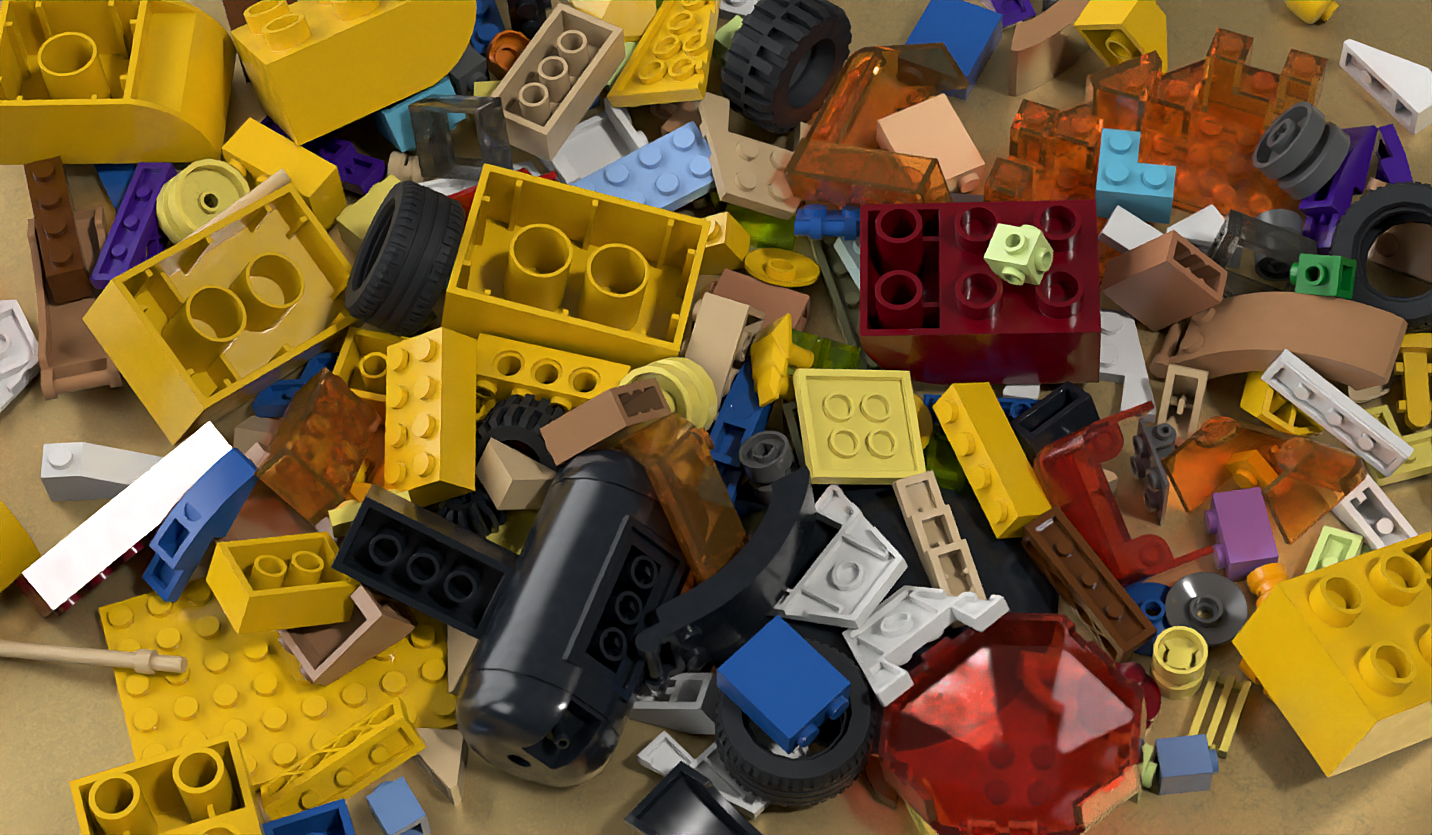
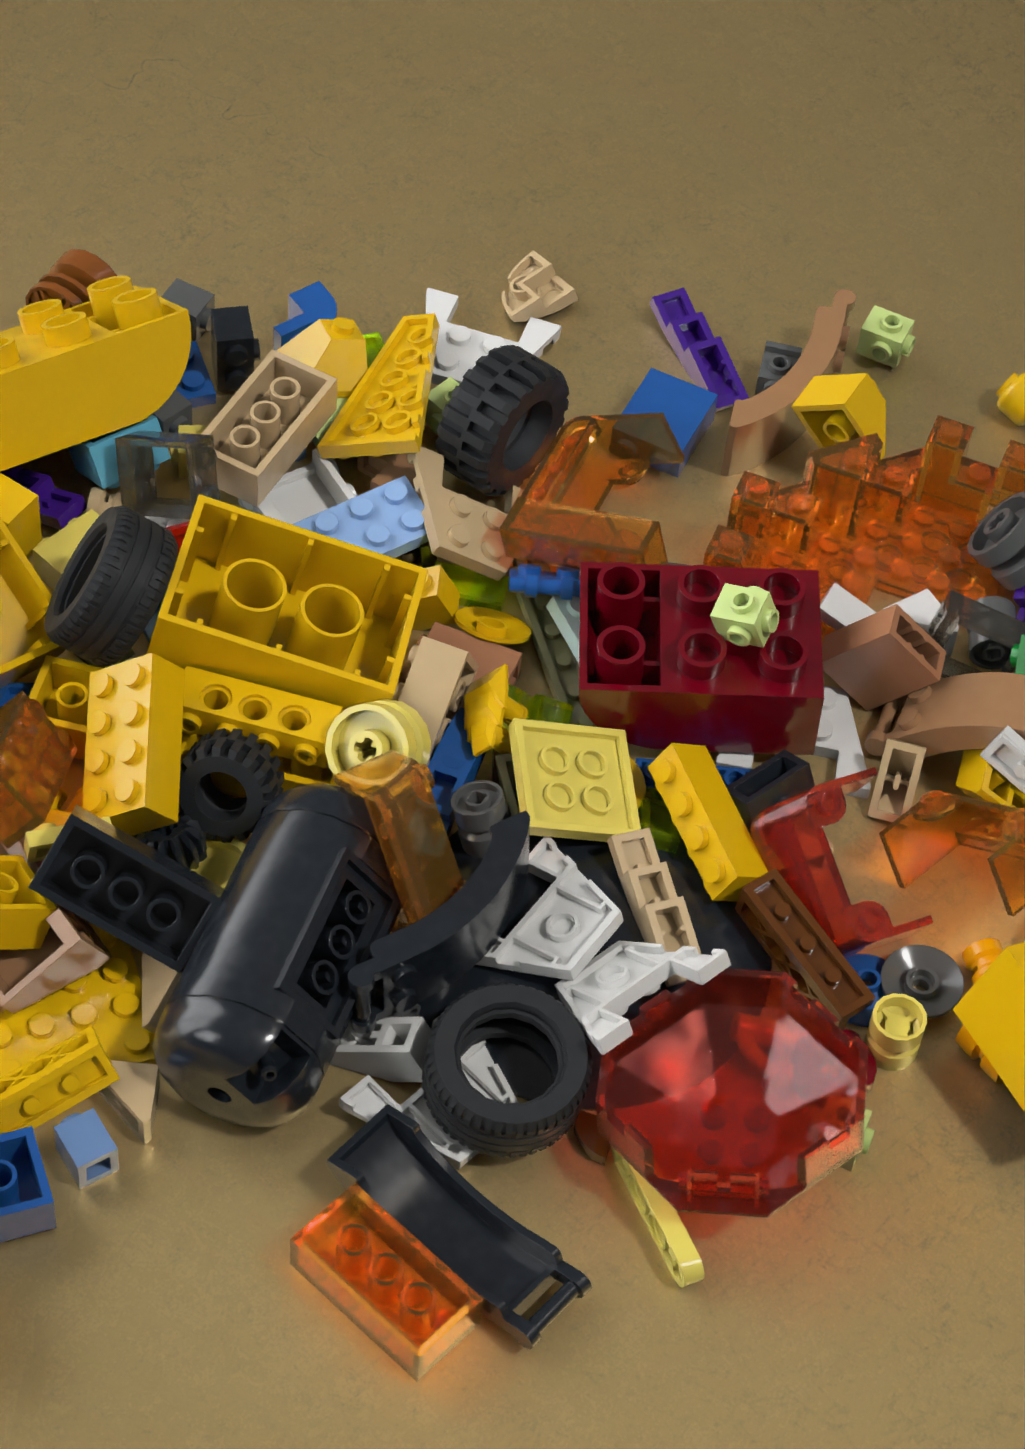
camera: 10 degrees left, 5 degrees down
tan slope [475,437,557,510] -> none
orange hair [485,29,531,81] -> none
medium nougat brick [540,377,672,466] -> none
blue brick [716,615,851,755] -> none
light nougat brick [876,93,985,203] -> none
medium azure brick [1095,128,1176,224] -> none
dark grey hinge [1130,418,1176,526] -> none
medium blue brick [1153,734,1219,795] -> none
light yellow tile [1188,669,1252,759] -> none
medium lavender brick [1204,487,1279,582] -> none
light orange bracket [1224,449,1298,498] -> none

